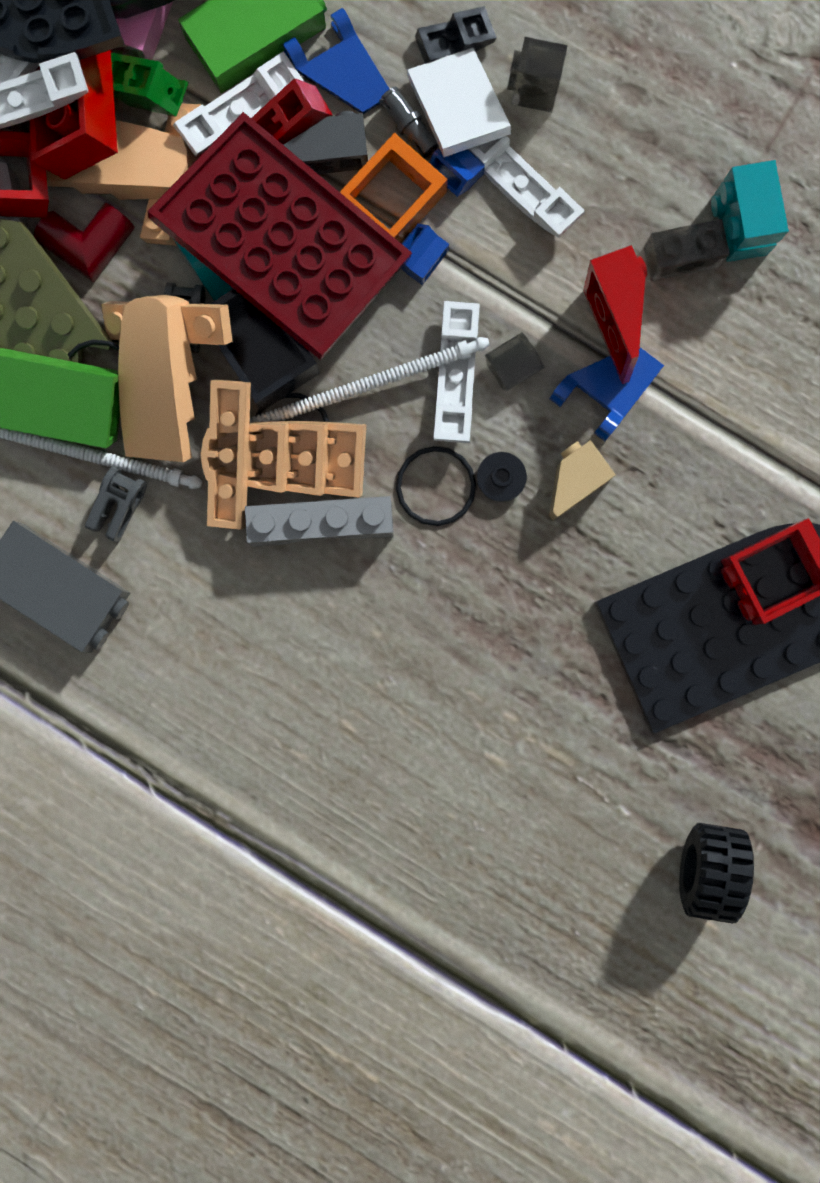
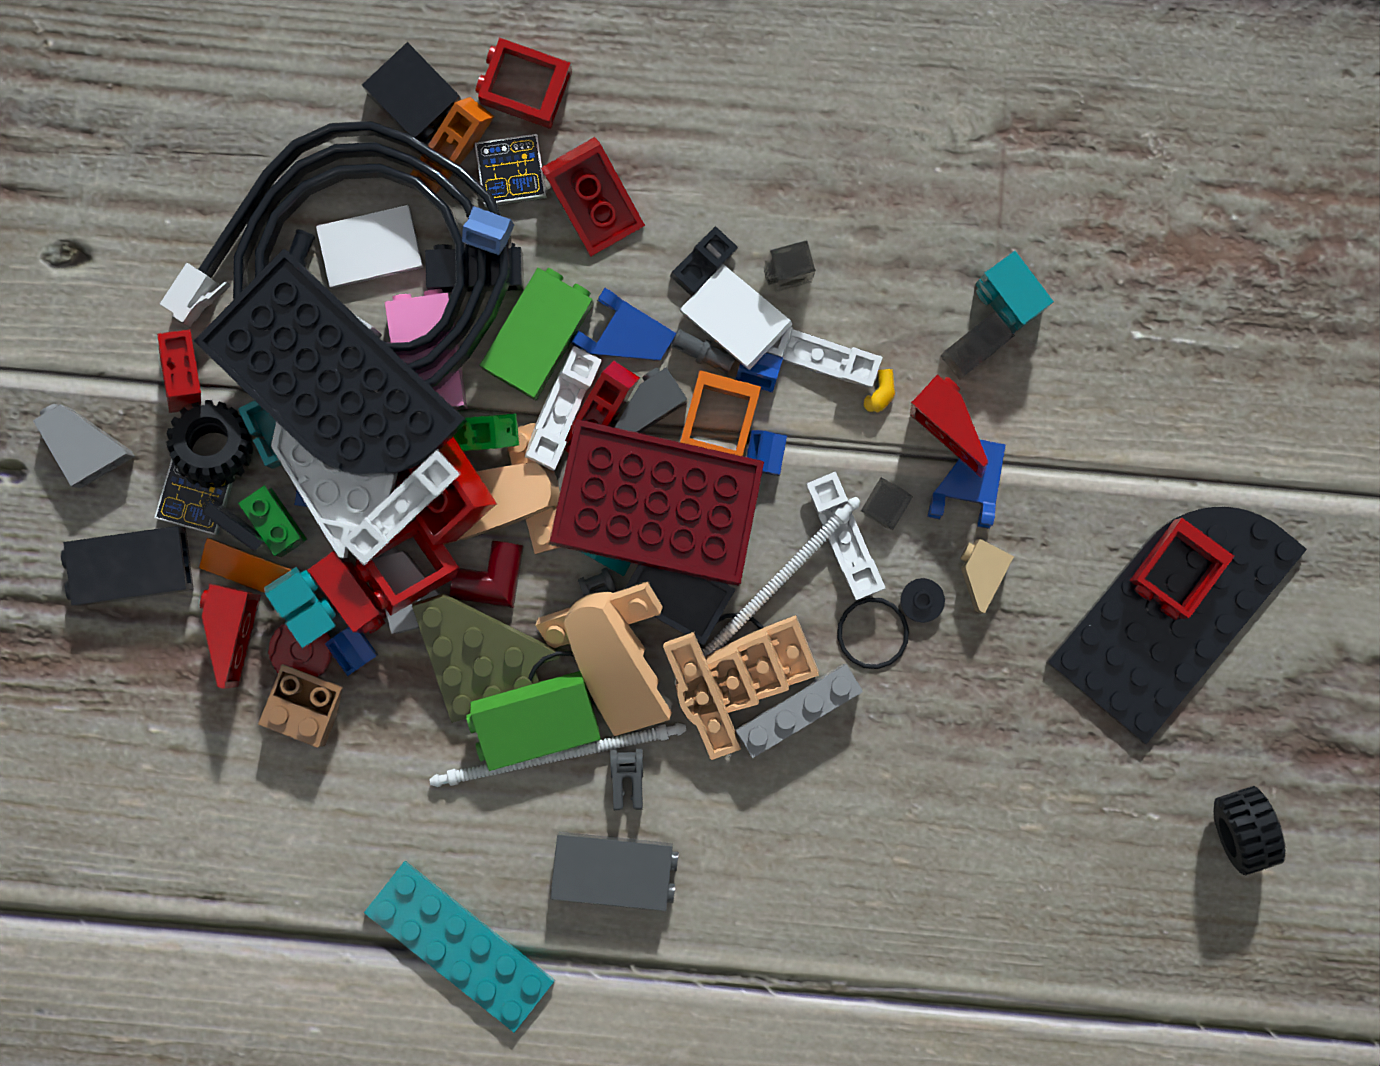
camera: 30 degrees left, 0 degrees up
none -> yellow arm [863,369,895,413]

